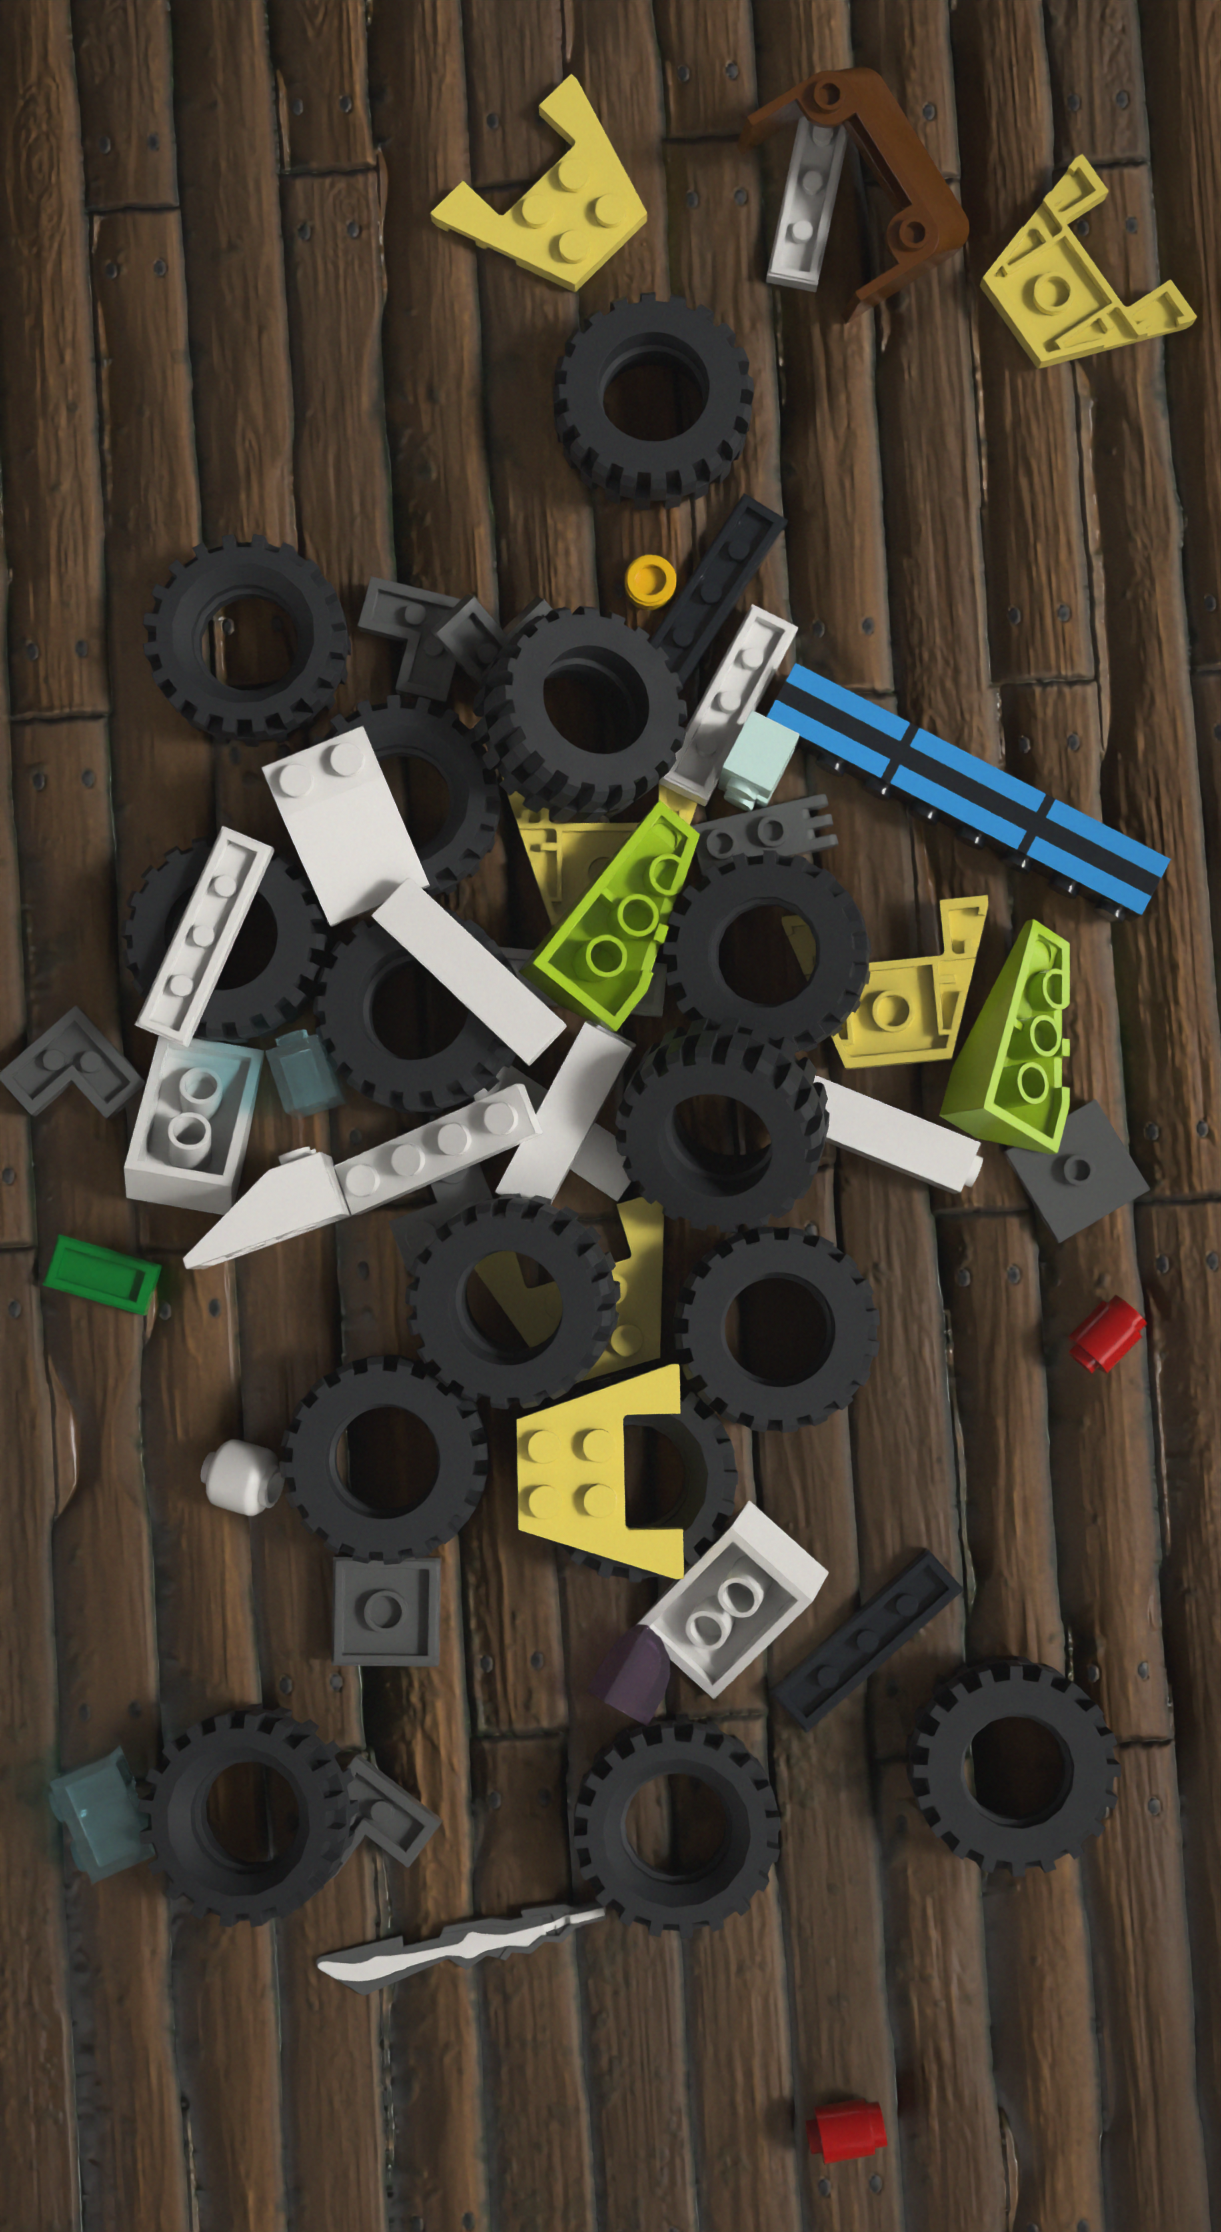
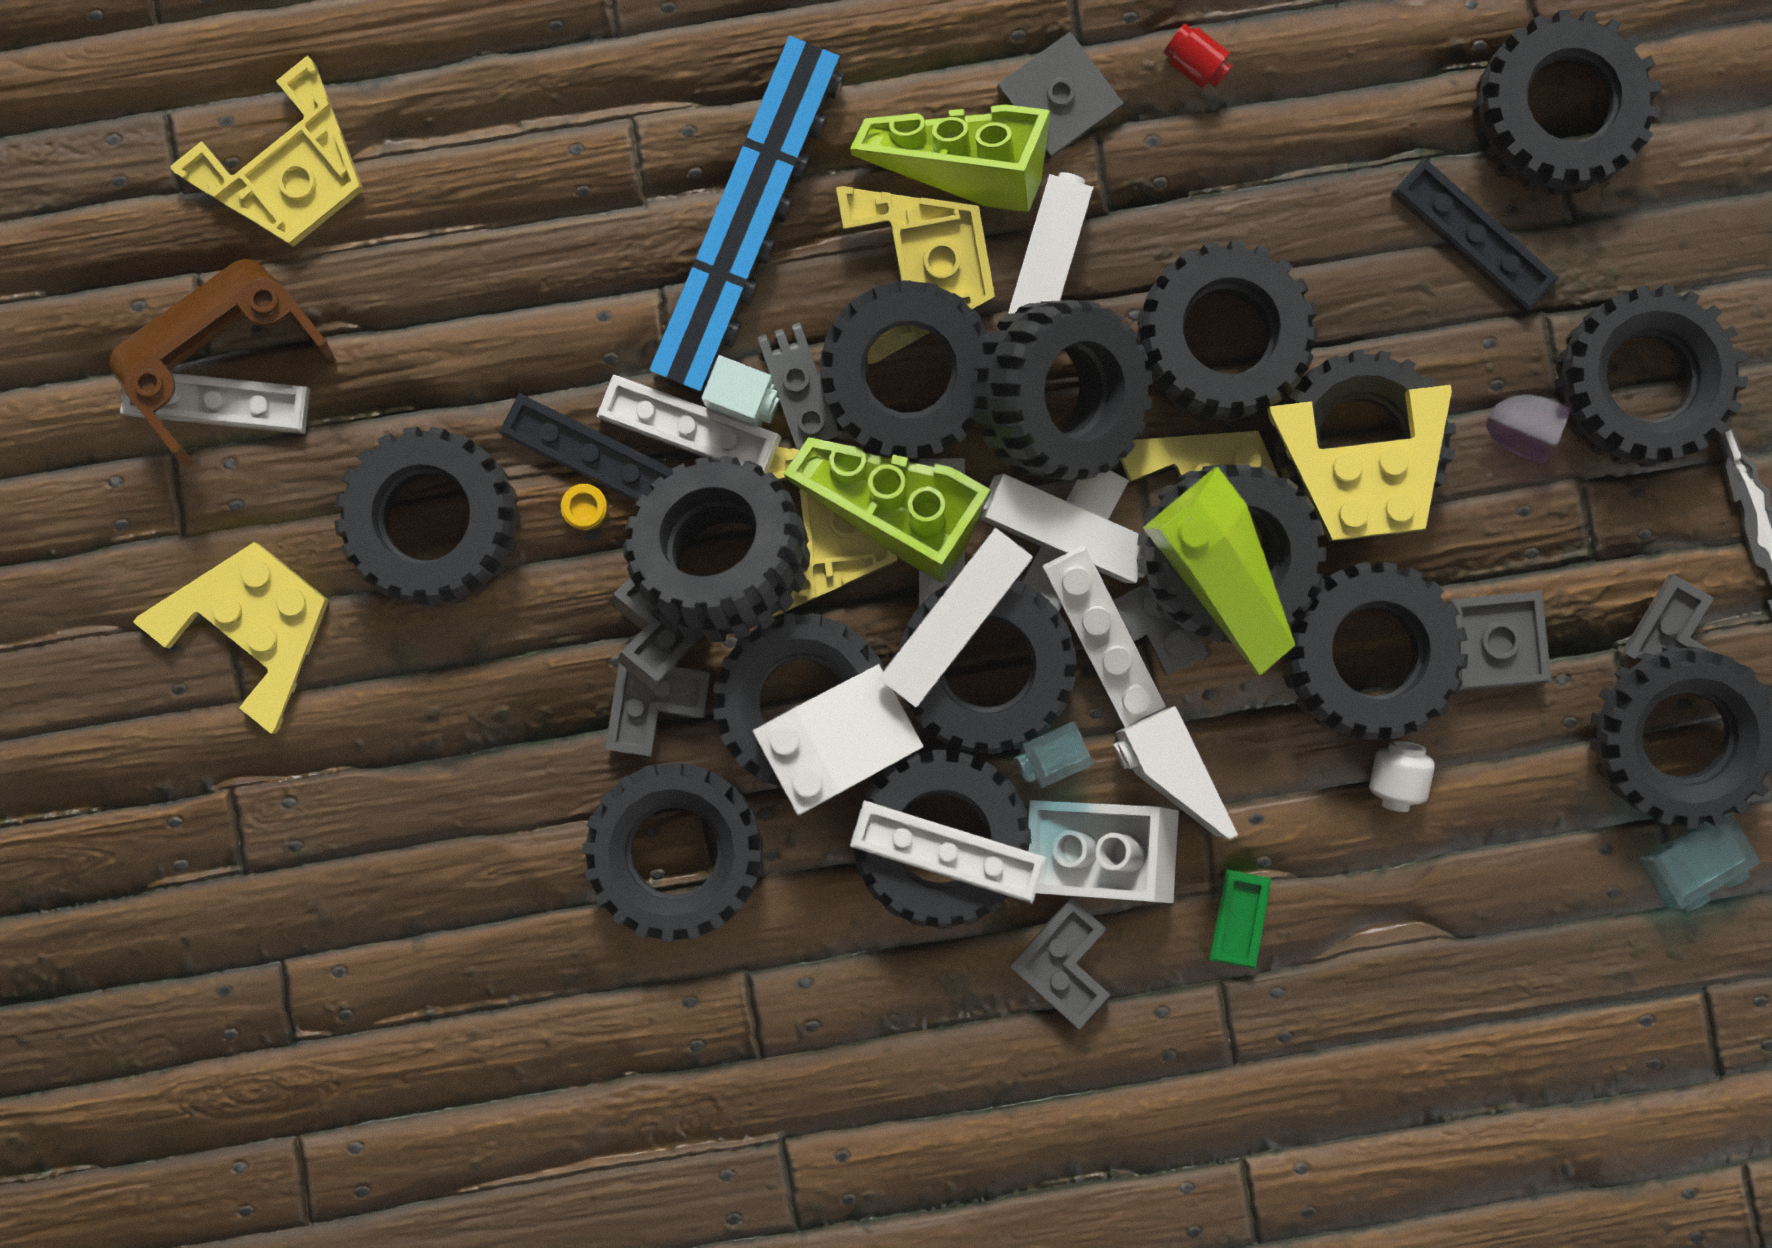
camera: 95 degrees left, 0 degrees up
white slope [635,1501,829,1699] -> none
none -> lime wedge [1143,467,1295,675]

